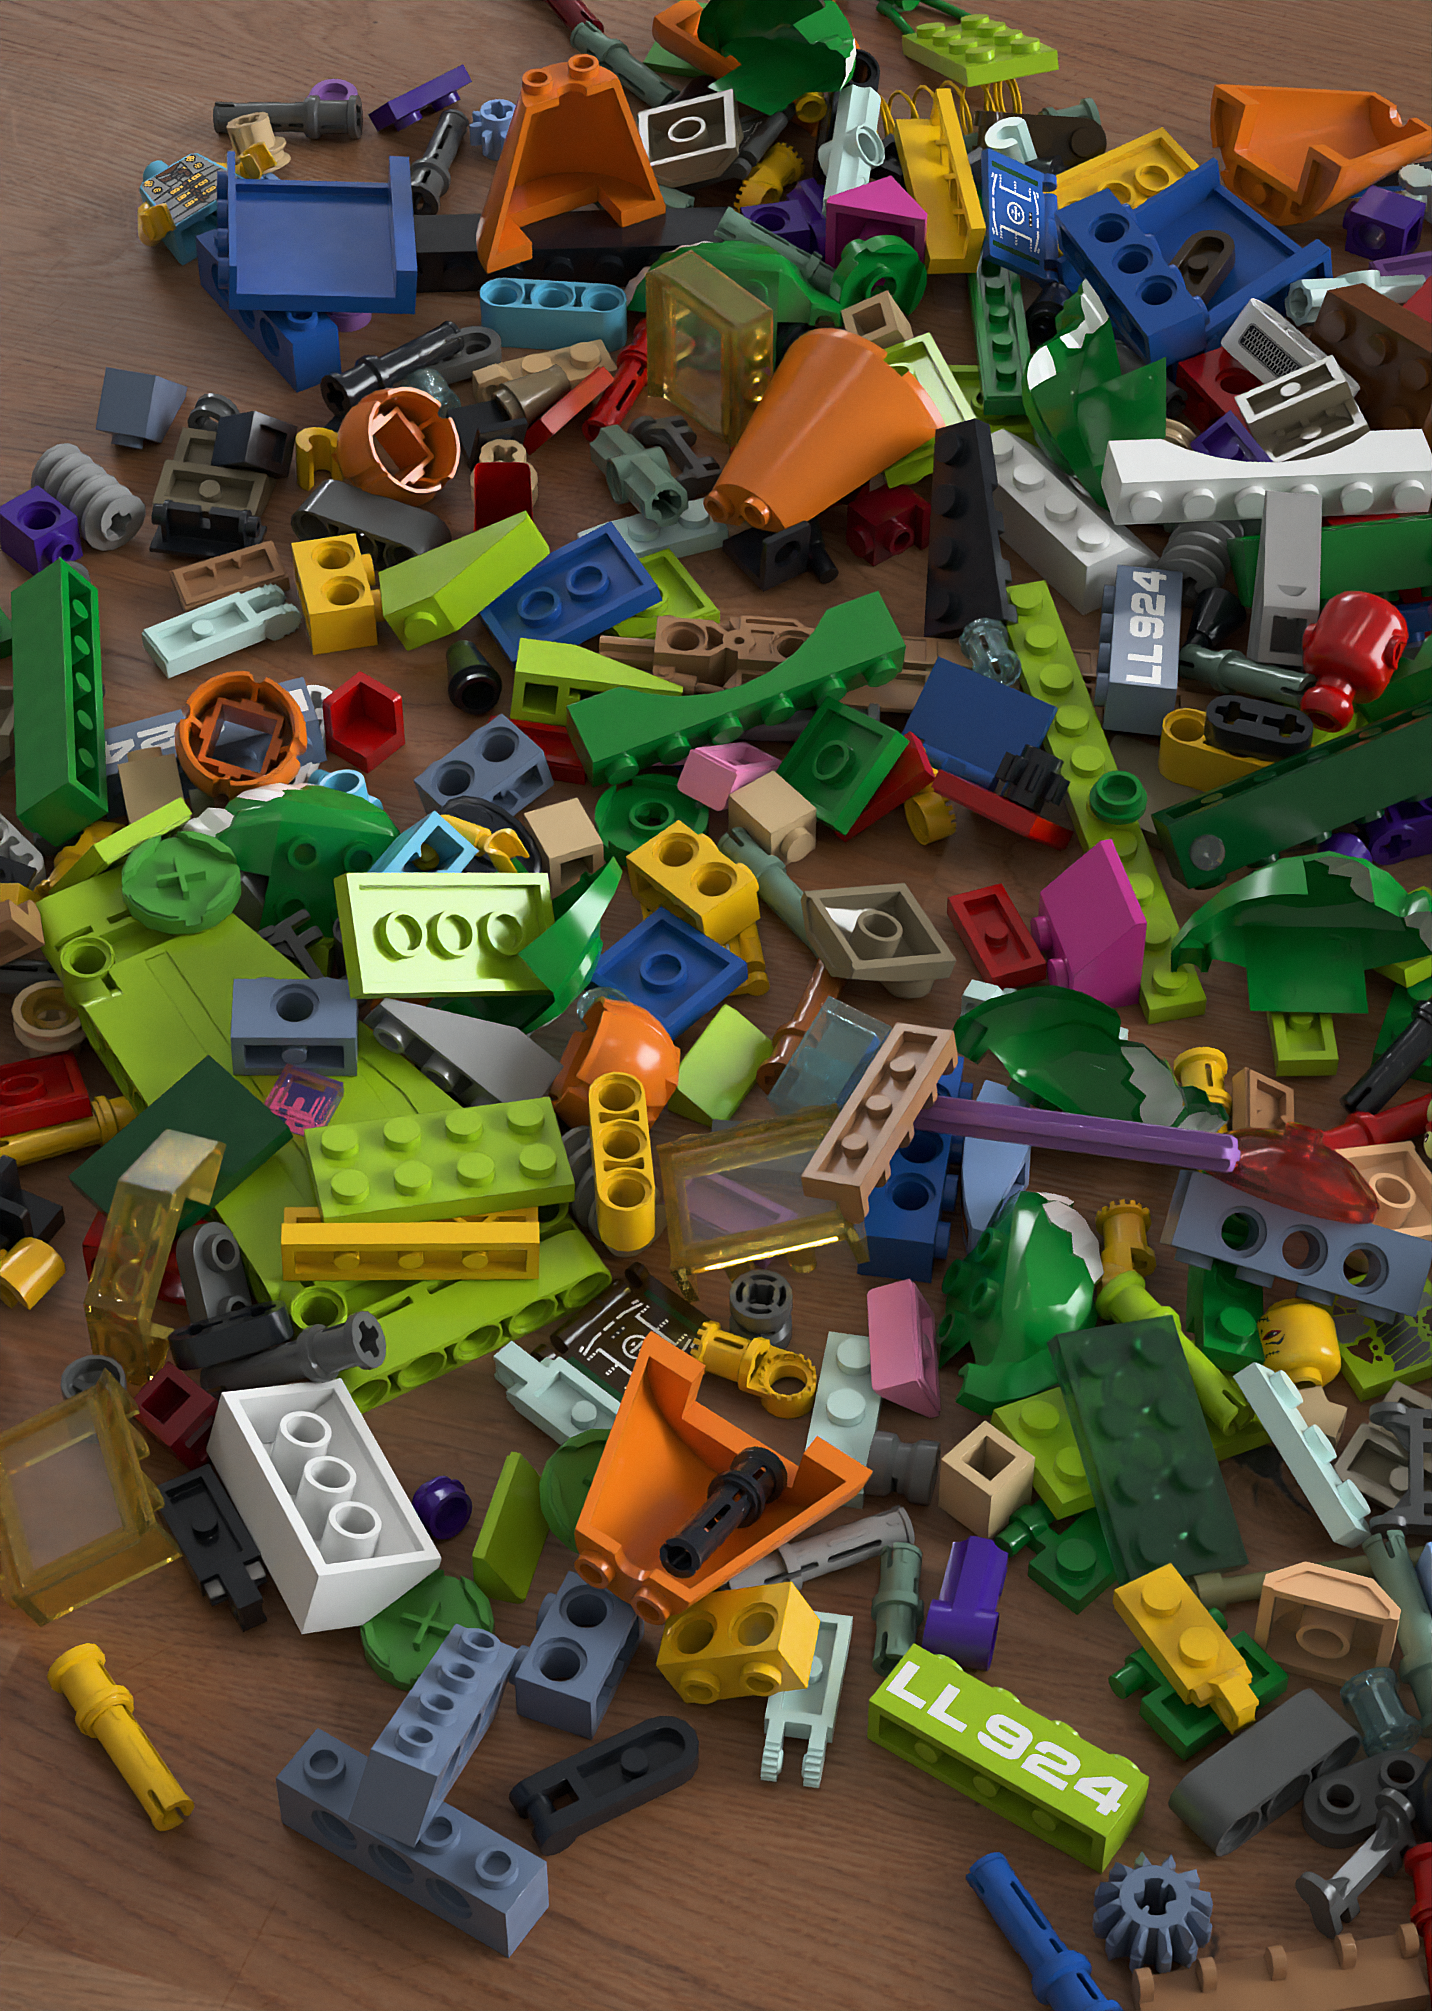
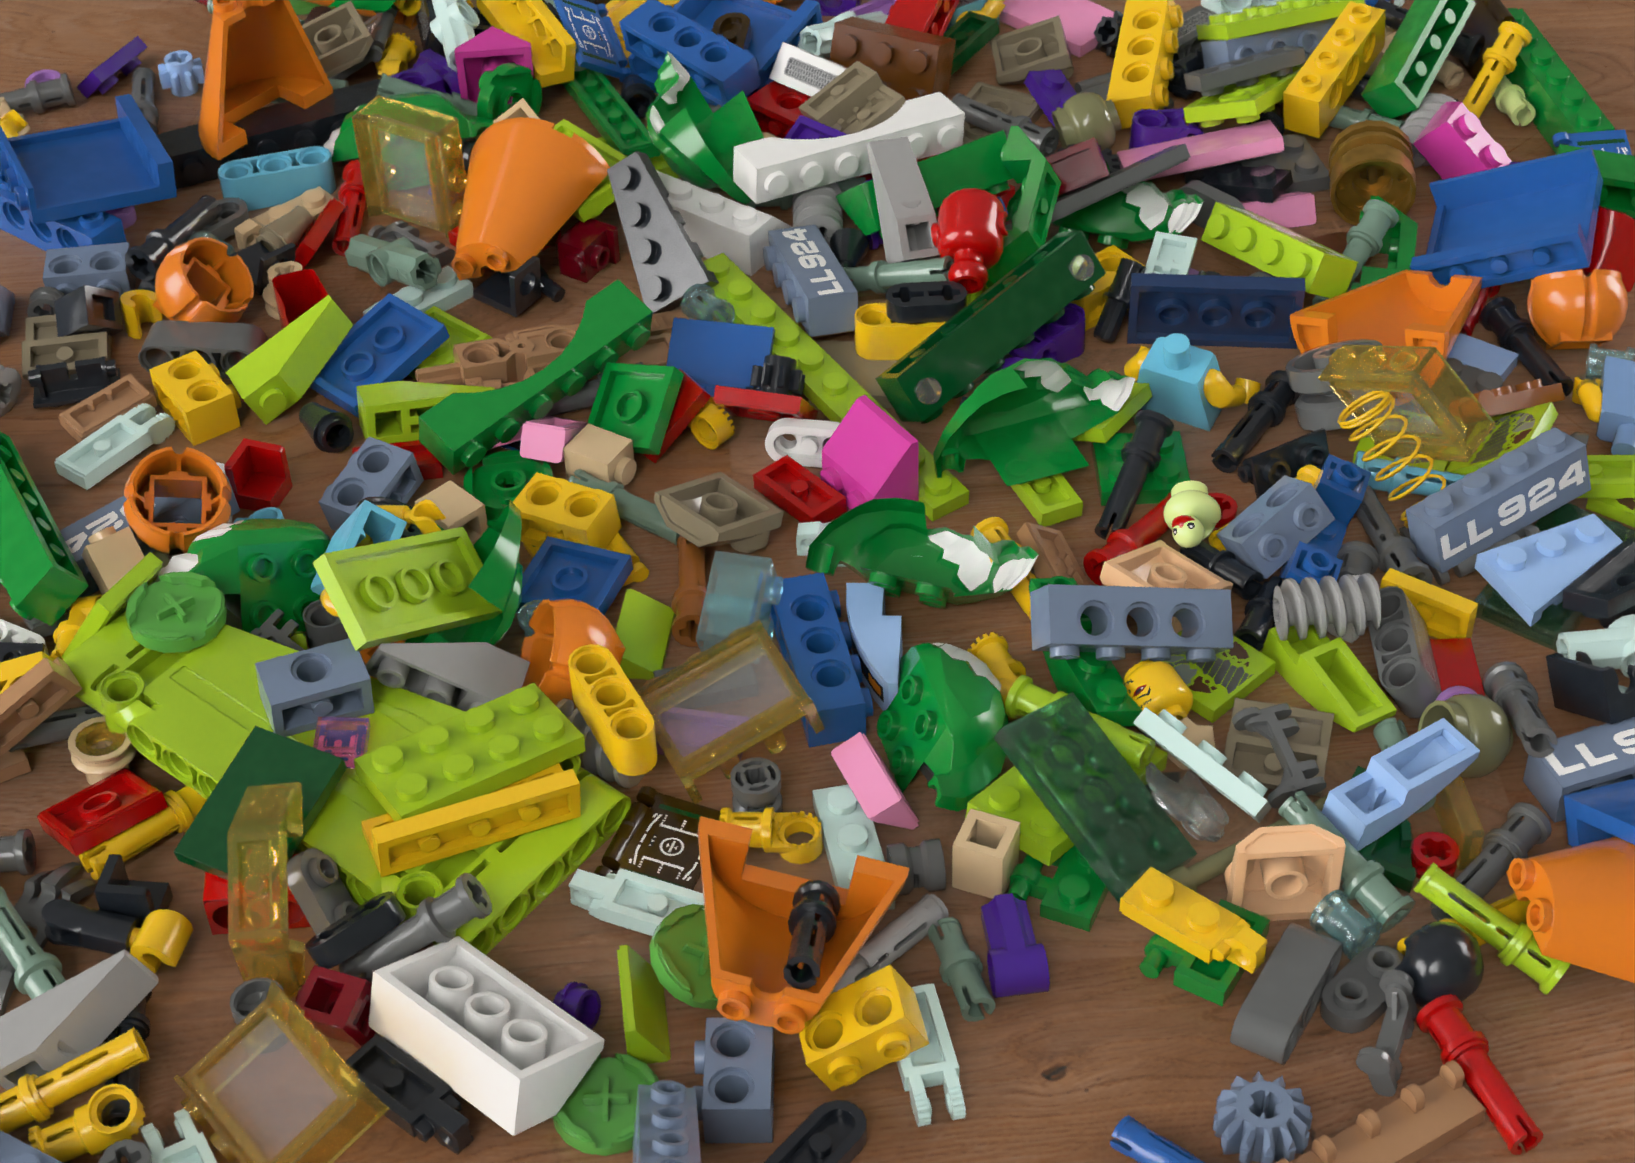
camera: 20 degrees left, 5 degrees down
medium nougat hinge [801,1022,958,1224] -> none
lime brick [867,1643,1149,1874] -> none
medium lavender axle [913,1096,1241,1173] -> none
green plate [1089,771,1147,825] -> none
clear red dish [1204,1121,1381,1224] -> none
none -> sand blue brick [43,242,136,307]
none -> white plate [765,418,840,468]
none -> clear plate [1146,762,1229,842]

